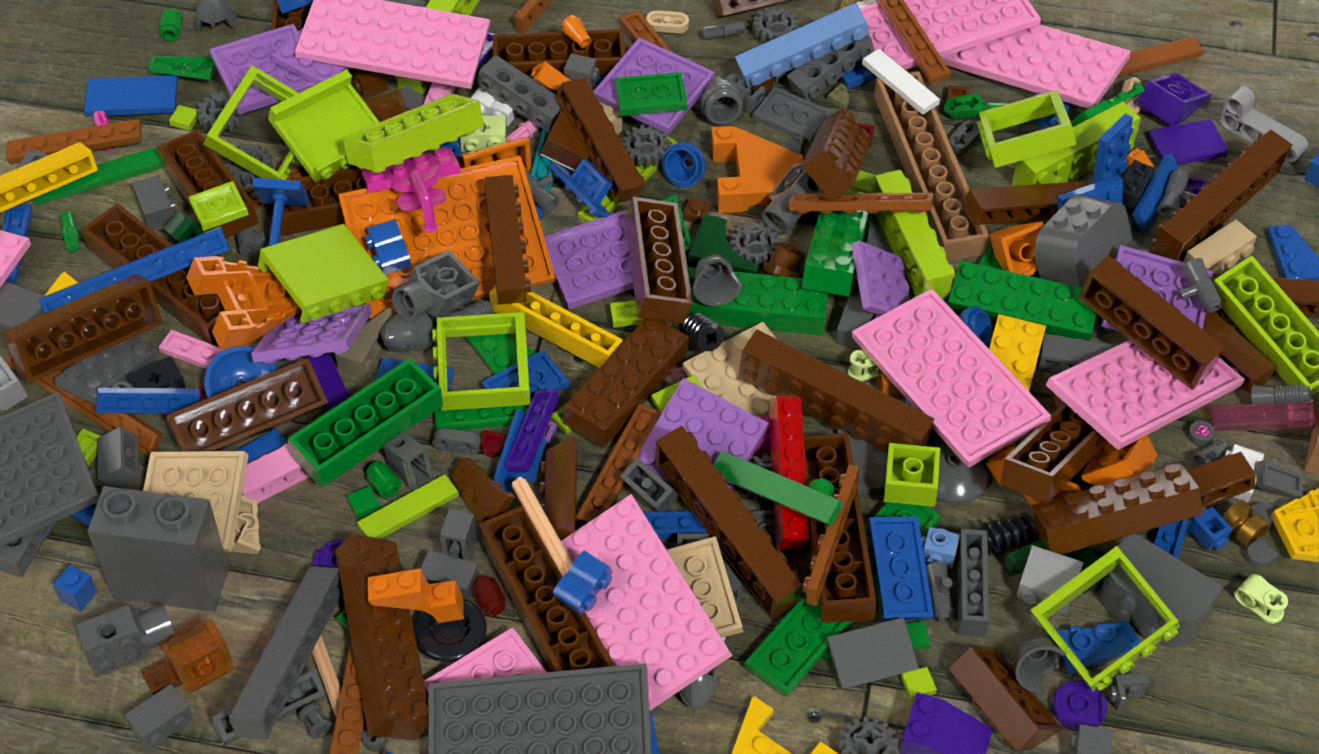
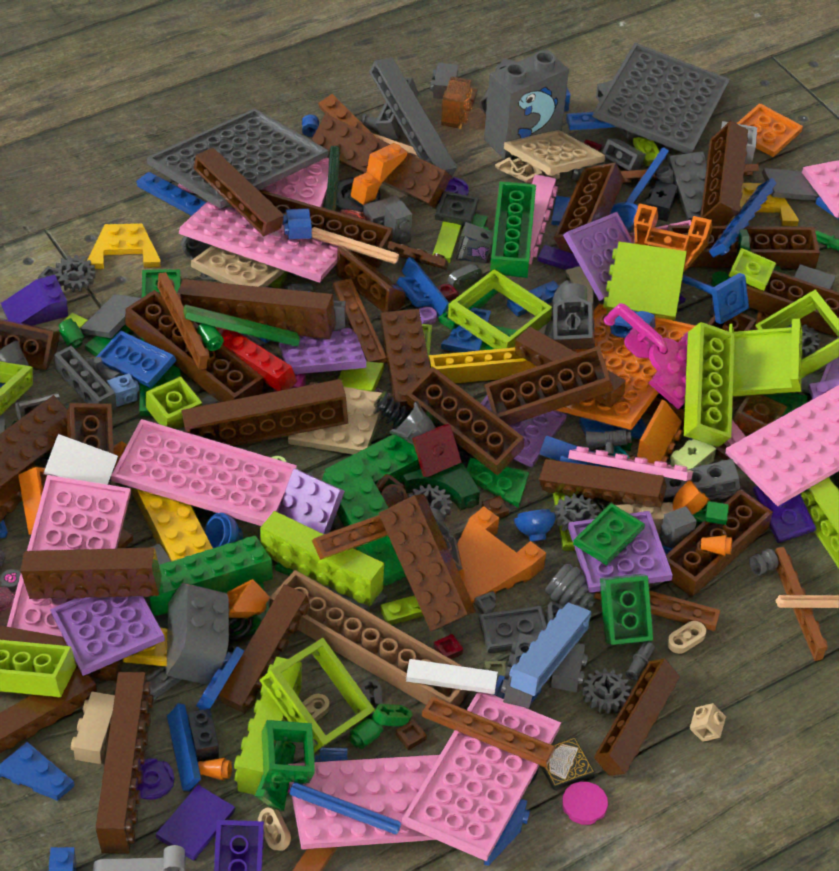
camera: 135 degrees right, 5 degrees down
dark purple tile [504,389,560,472] -> none
blue plate [1092,113,1133,184] -> none
dark grey piece [1157,169,1196,219] -> none
dark grey piece [1179,258,1222,313] -> none
none -> white tile [44,434,118,485]
none -> green brick [58,318,85,349]
none -> reddish brown brick [193,148,284,237]
none -> green window [262,720,315,784]
none -> blue axle [290,782,401,834]
none -> clear green axle [326,146,340,212]
none -> dark red plate [412,424,461,477]
none -> pearl dark grey tile [435,191,479,225]
none -> reddish brown brick [484,346,614,425]
none -> bright pink plate [568,446,693,481]
none -> green brick [600,574,653,645]
none -> green tile [705,501,729,525]
none -> dark grey wheel [749,549,779,576]

